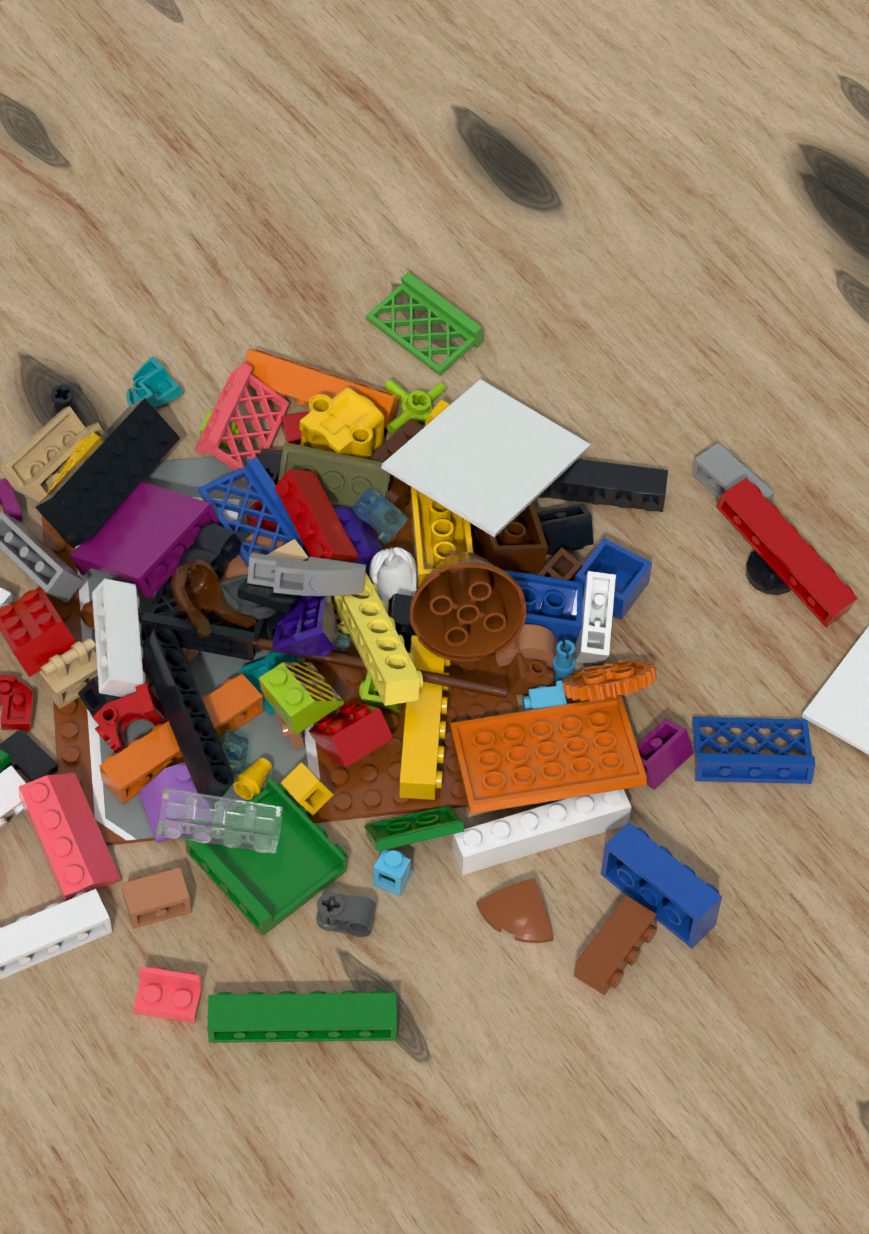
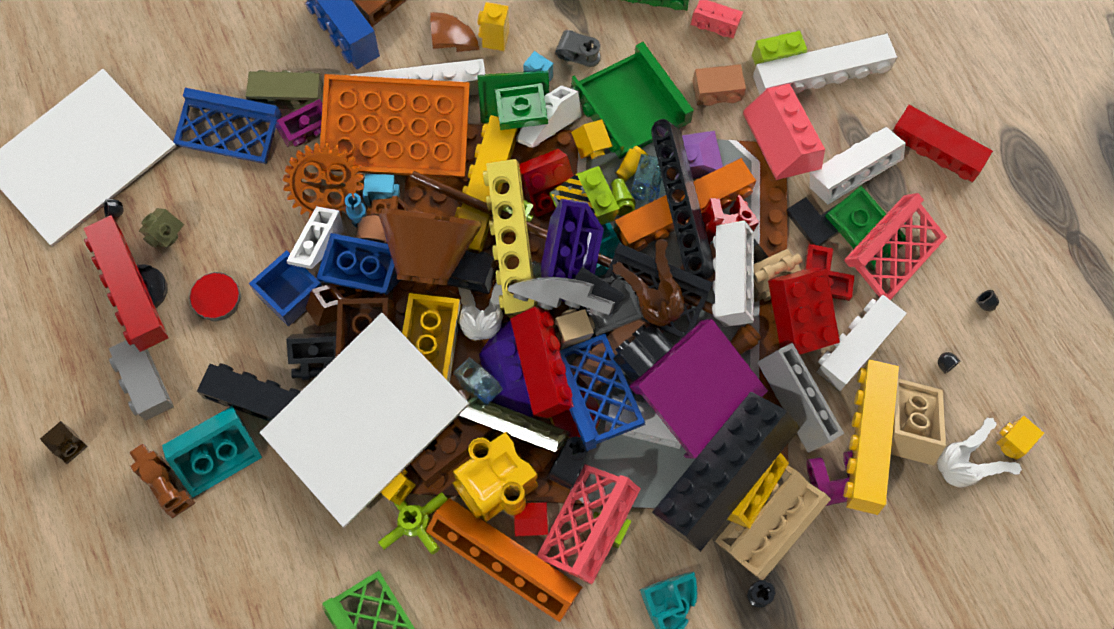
camera: 170 degrees left, 15 degrees up
clear brick [156,788,283,854] -> none
none -> dark brown brick [40,421,88,464]
none -> black hinge [104,199,124,218]
none -> dark orange hips [130,444,195,518]
none -> olive brick [139,208,185,248]
none -> teal slope [162,406,262,498]
none -> red tile [189,272,241,322]
none -> olive brick [246,70,323,109]
none -> yellow brick [477,2,509,51]
none -> tile [495,83,548,131]
none -> white slope [515,86,581,148]
none -> lime cone [611,179,636,216]
none -> lime brick [752,31,808,66]

